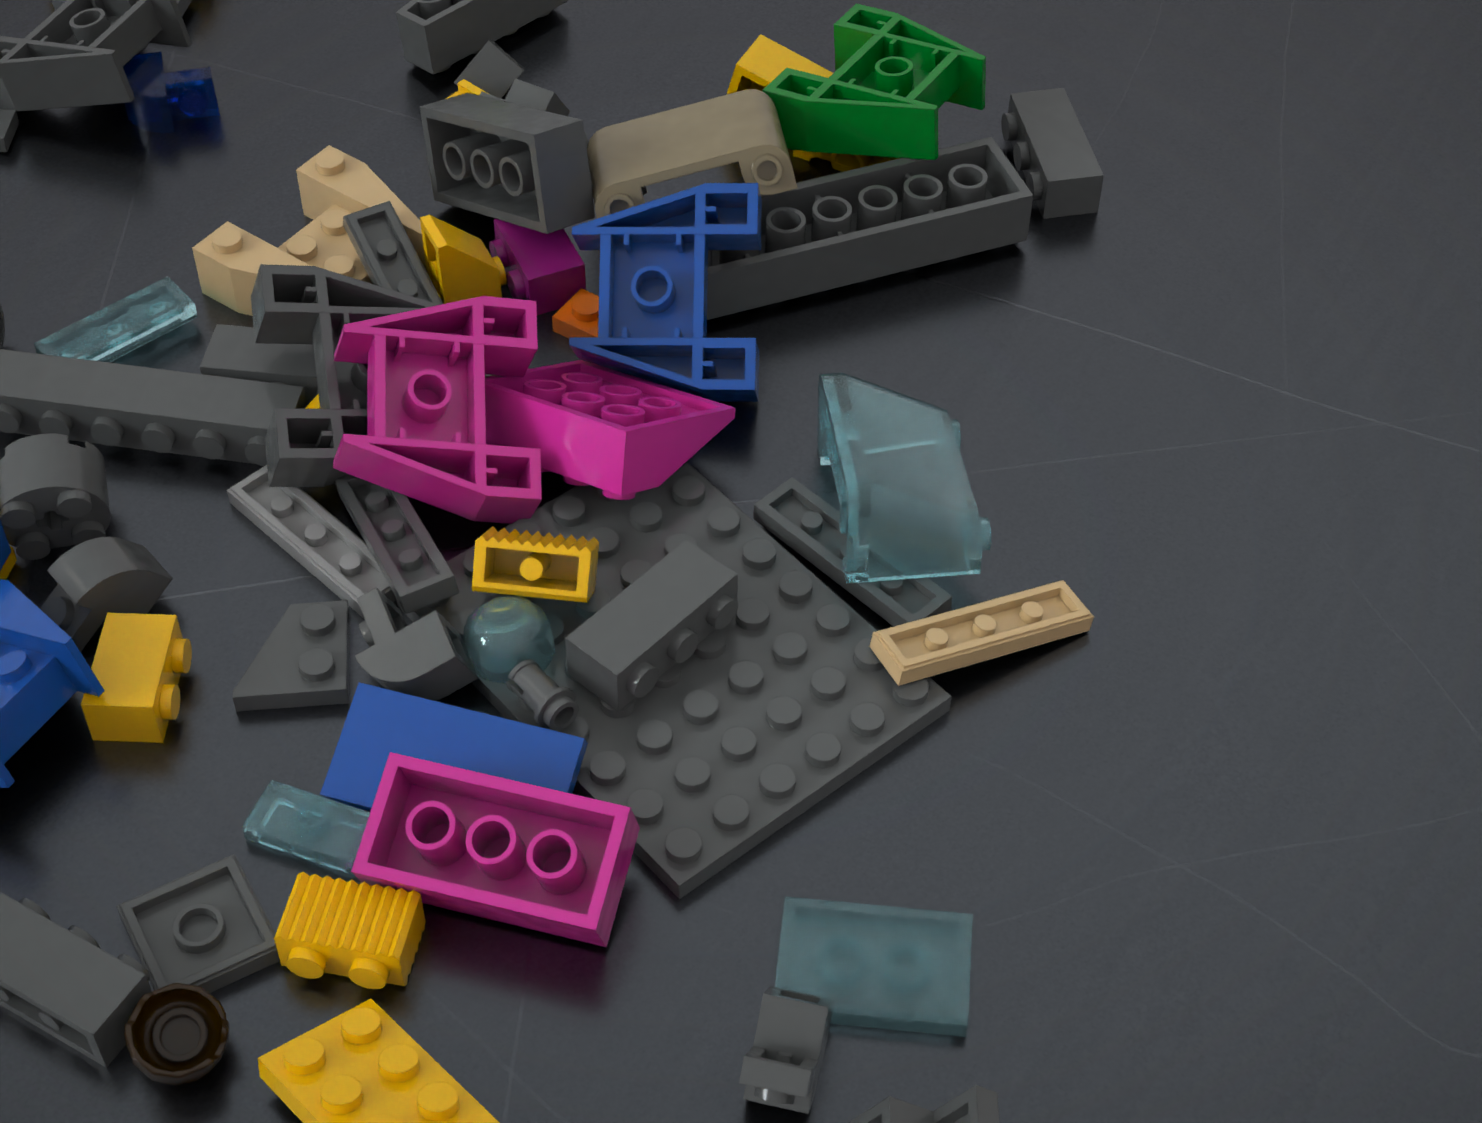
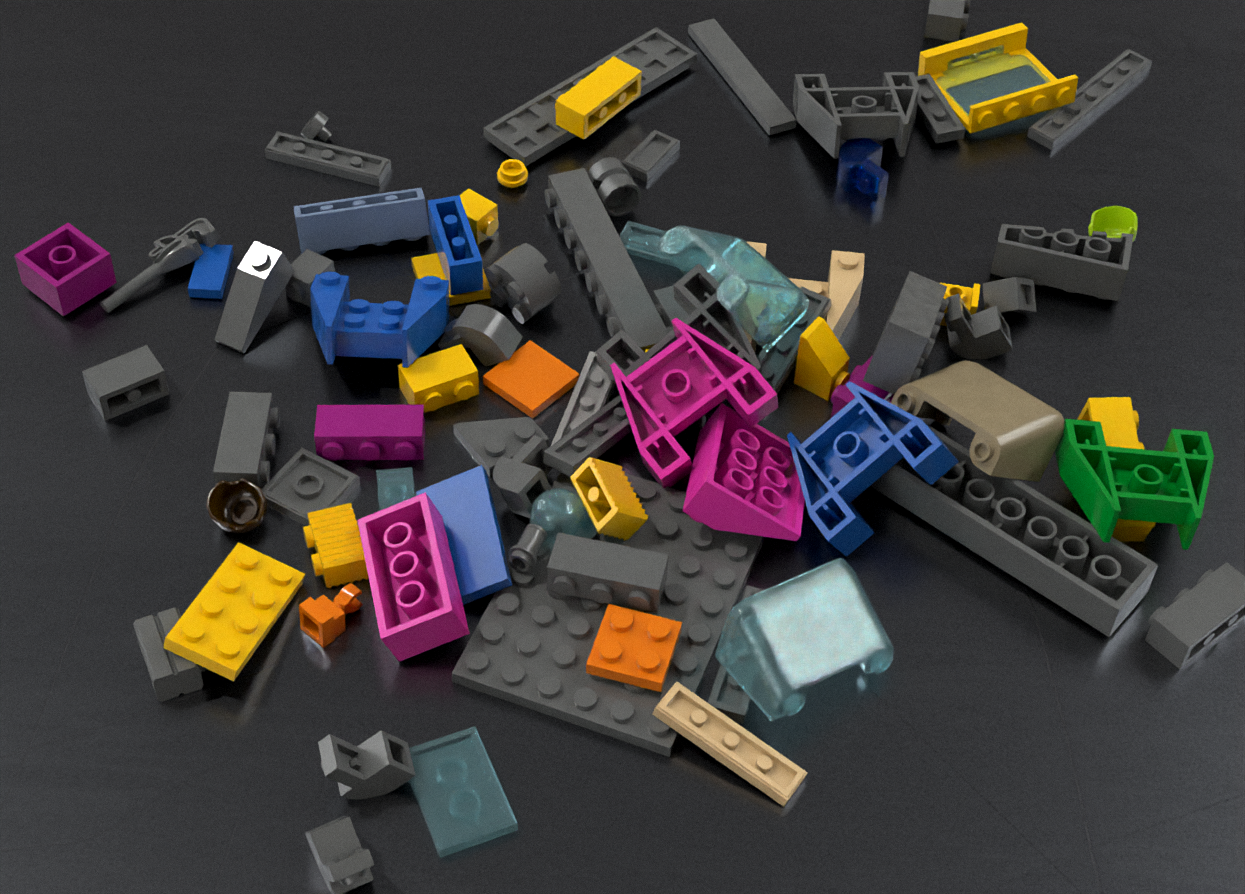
camera: 60 degrees right, 0 degrees up
none -> orange piece [299,583,363,648]
none -> magenta brick [314,405,425,461]
none -> orange tile [483,340,580,419]
none -> orange plate [586,604,682,692]
none -> clear light blue windscreen [656,225,809,352]

